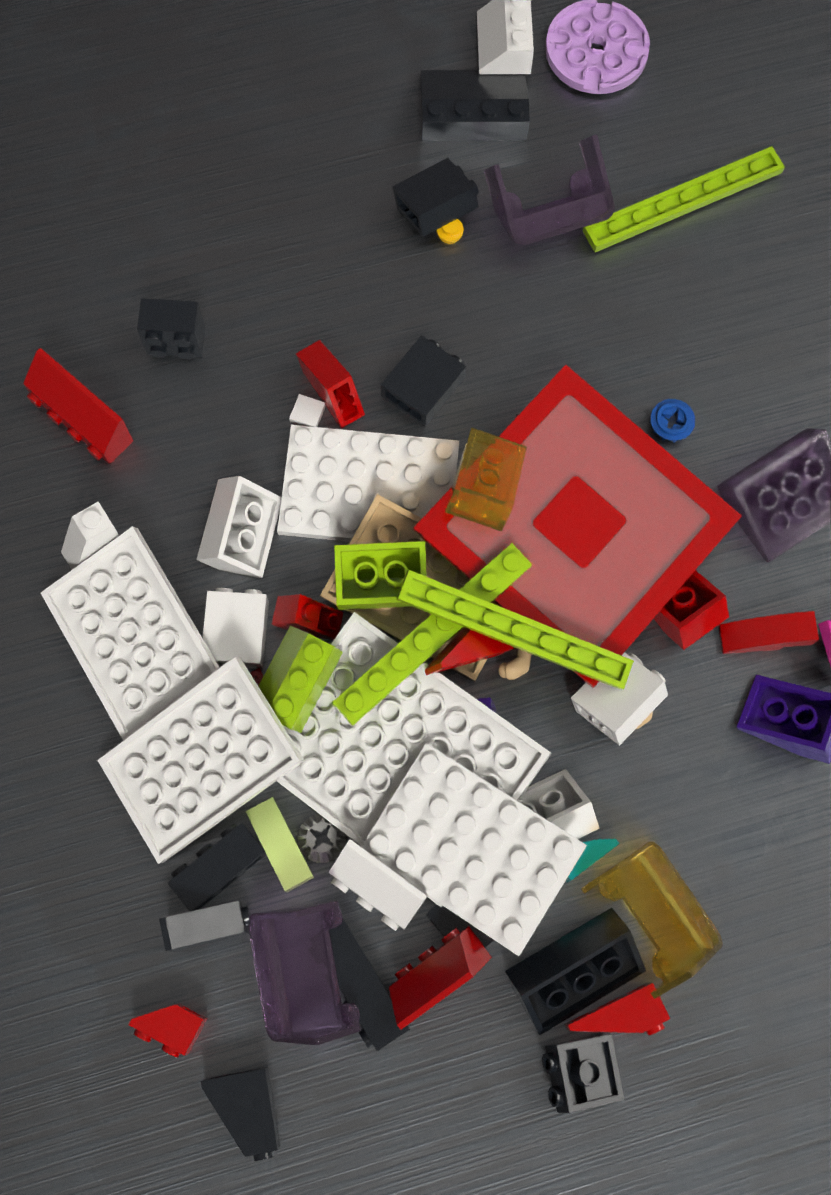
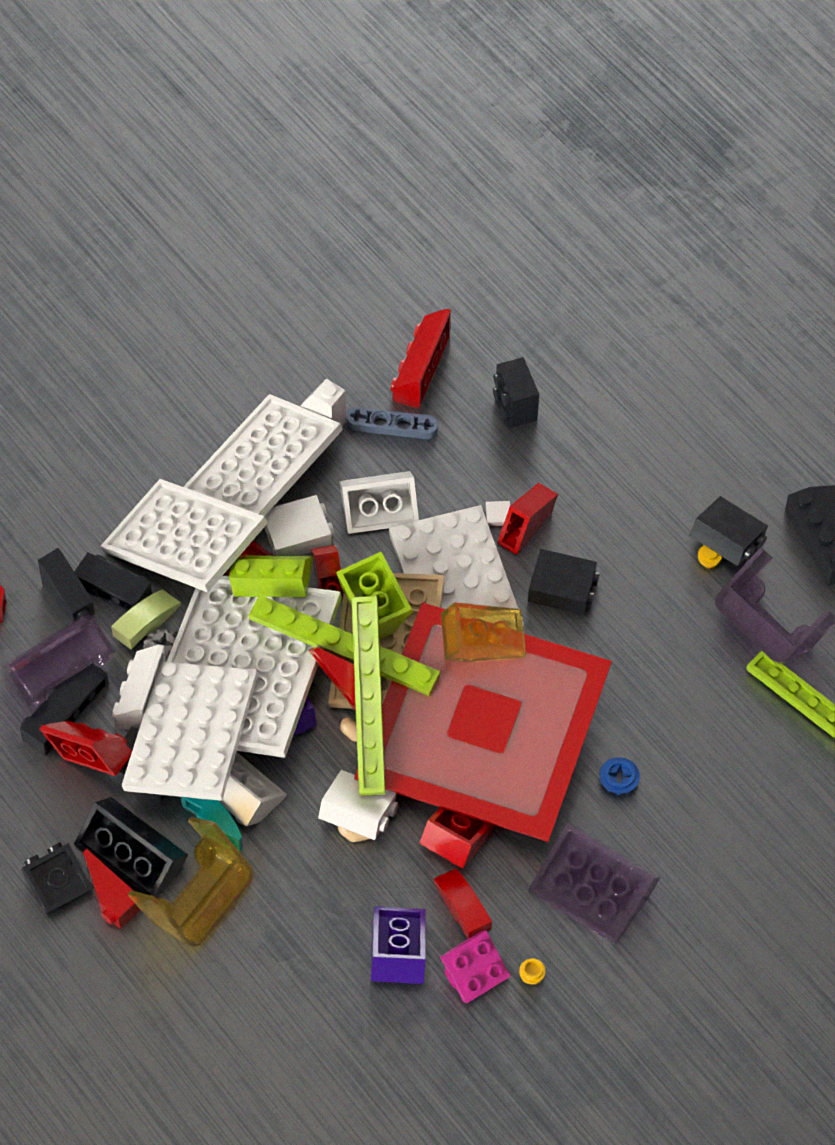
camera: 70 degrees right, 15 degrees down
none -> sand blue beam [347,407,438,439]

